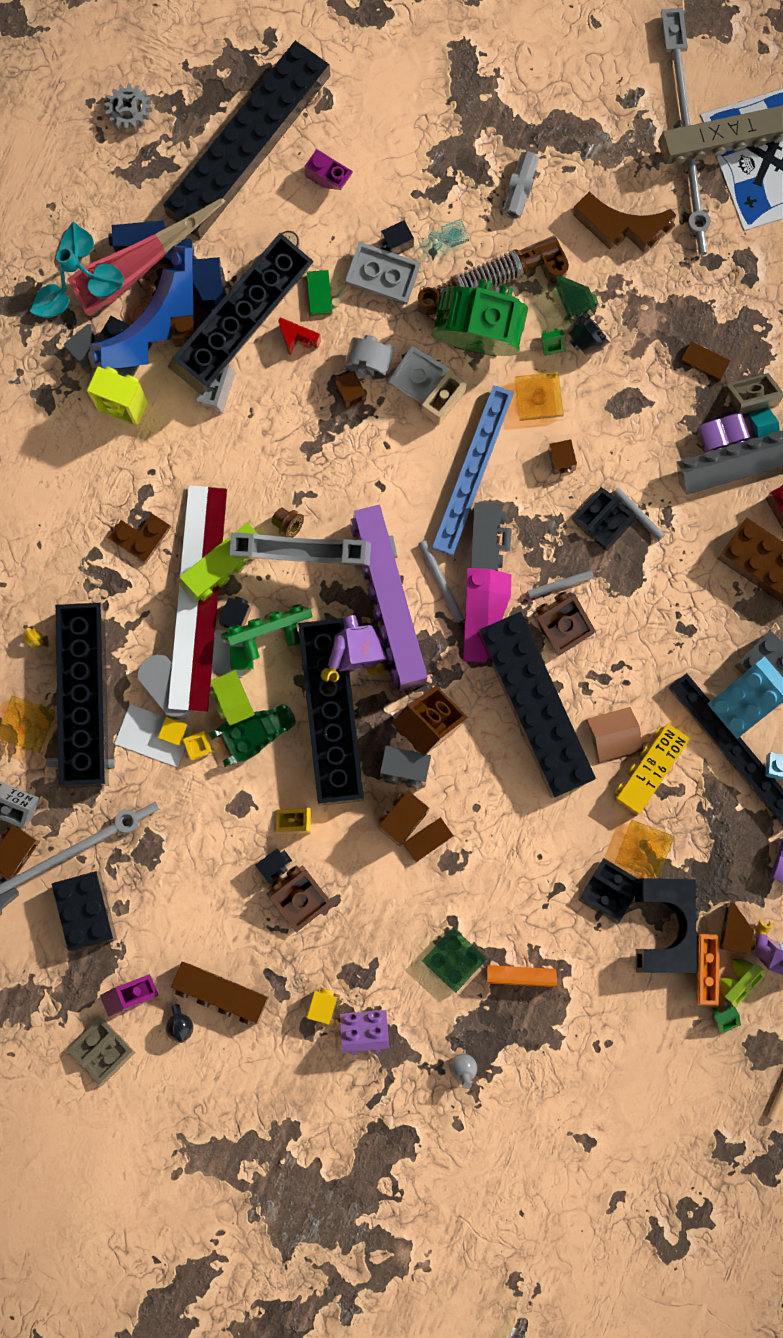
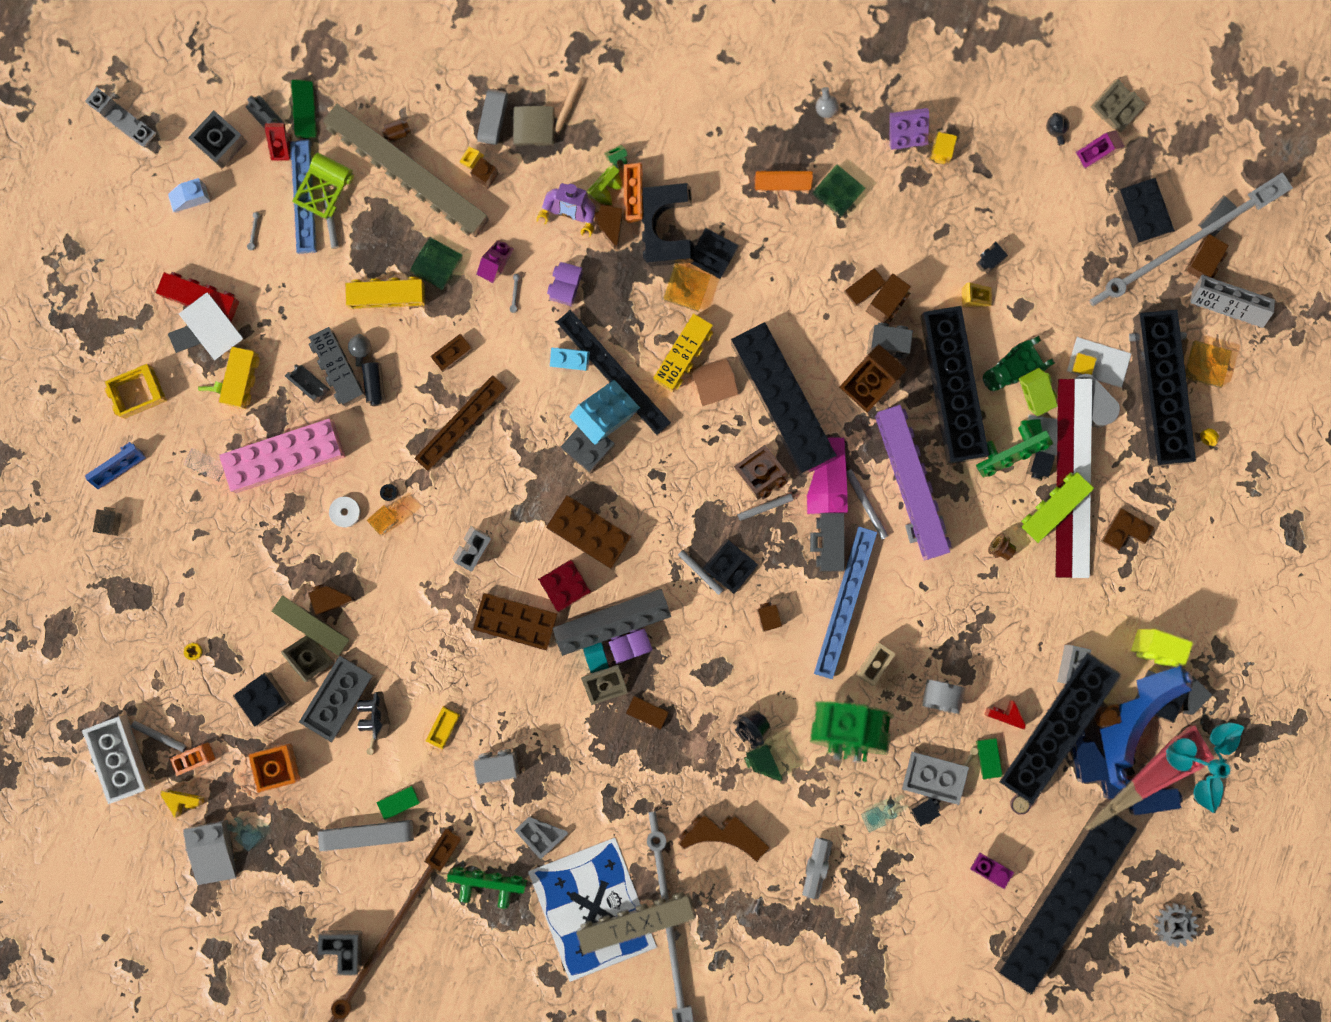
camera: 175 degrees right, 5 degrees up
reddish brown brick [171,961,269,1026] -> none
yellow plate [183,731,213,761] -> none
light grey arch [230,532,371,566] -> none
reddish brown plate [266,865,333,933] -> none
medium lavender torso [321,615,387,682] -> none
reddish brown brick [334,370,366,409] -> none
white tile [388,346,449,404] -> none
reddish brown piece [417,235,569,316] -> none
clear yellow plate [514,372,564,421] -> none
green tile [541,328,566,356] -> none

